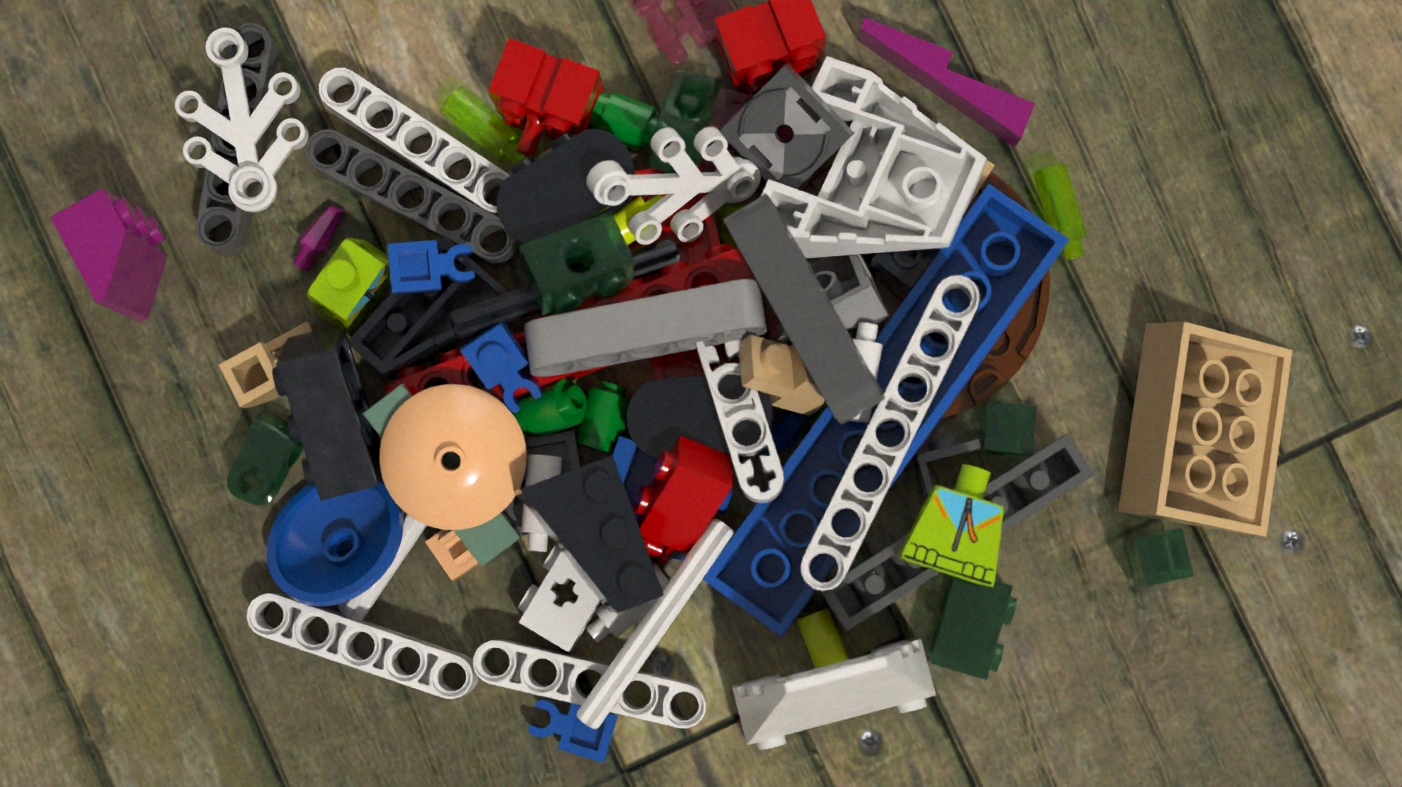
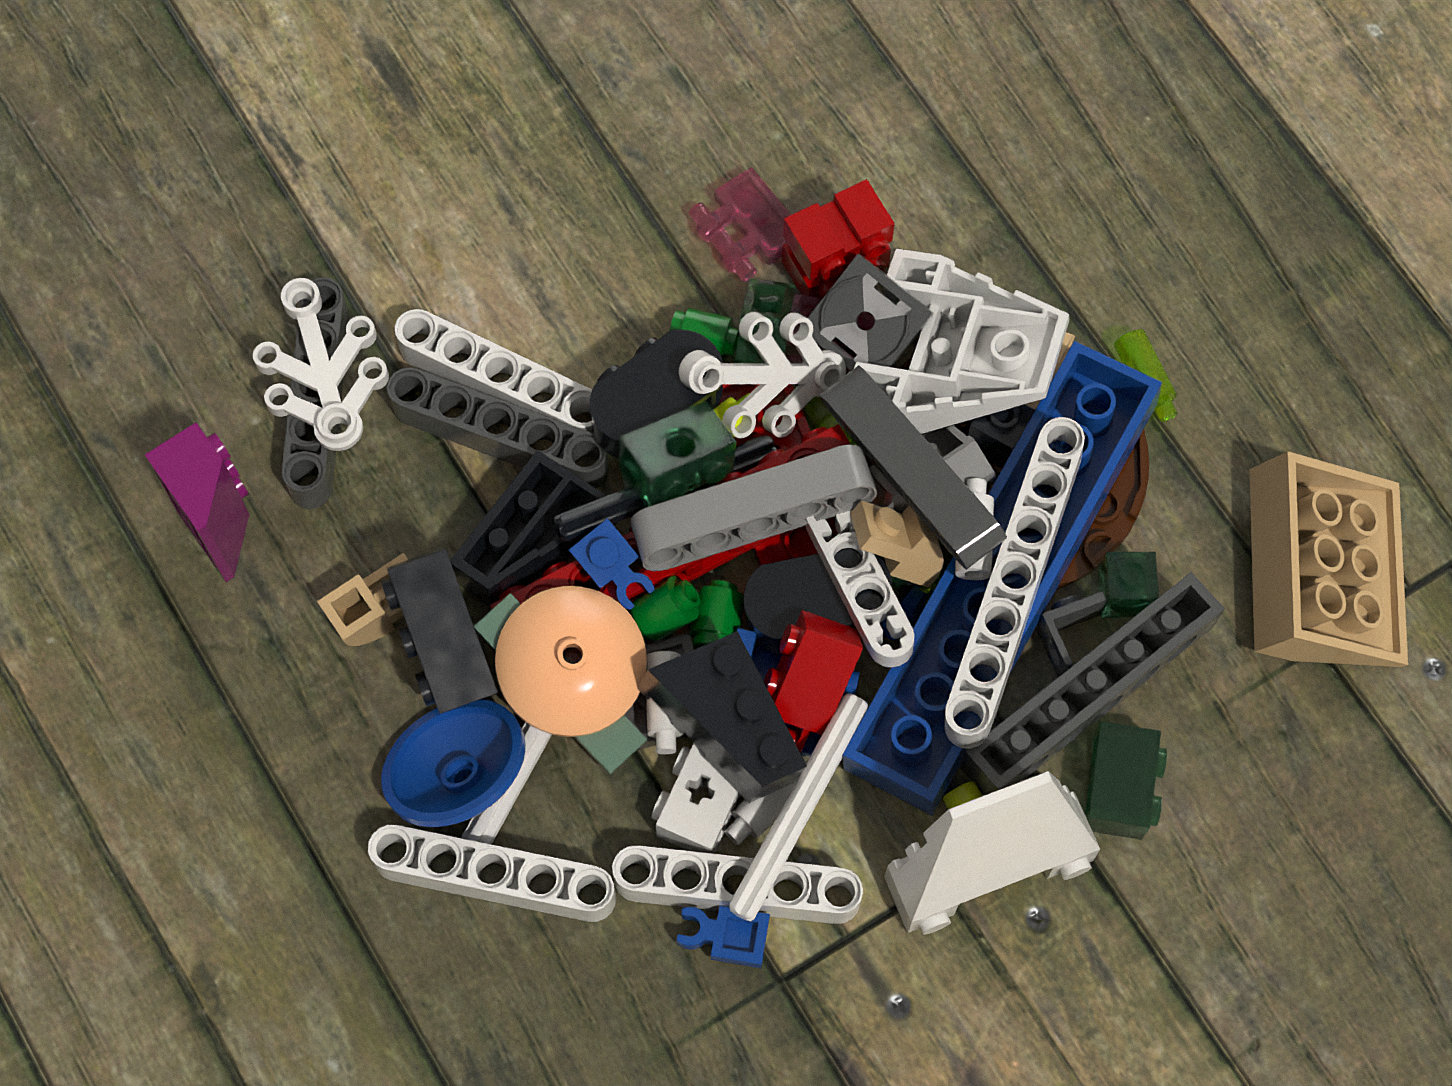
camera: 15 degrees left, 15 degrees down
clear green piece [227,411,304,506] -> none
magenta bar [293,203,344,271] -> none
lime torso [307,238,390,338] -> none
blue plate [387,240,475,295] -> none
light nougat tile [425,529,479,581] -> none
clear neon green cylinder [440,86,525,165] -> none
red brick [488,38,605,157] -> none
magenta slope [858,18,1035,148] -> none
lime torso [897,464,1004,587] -> none
clear green brick [1123,528,1194,587] -> none

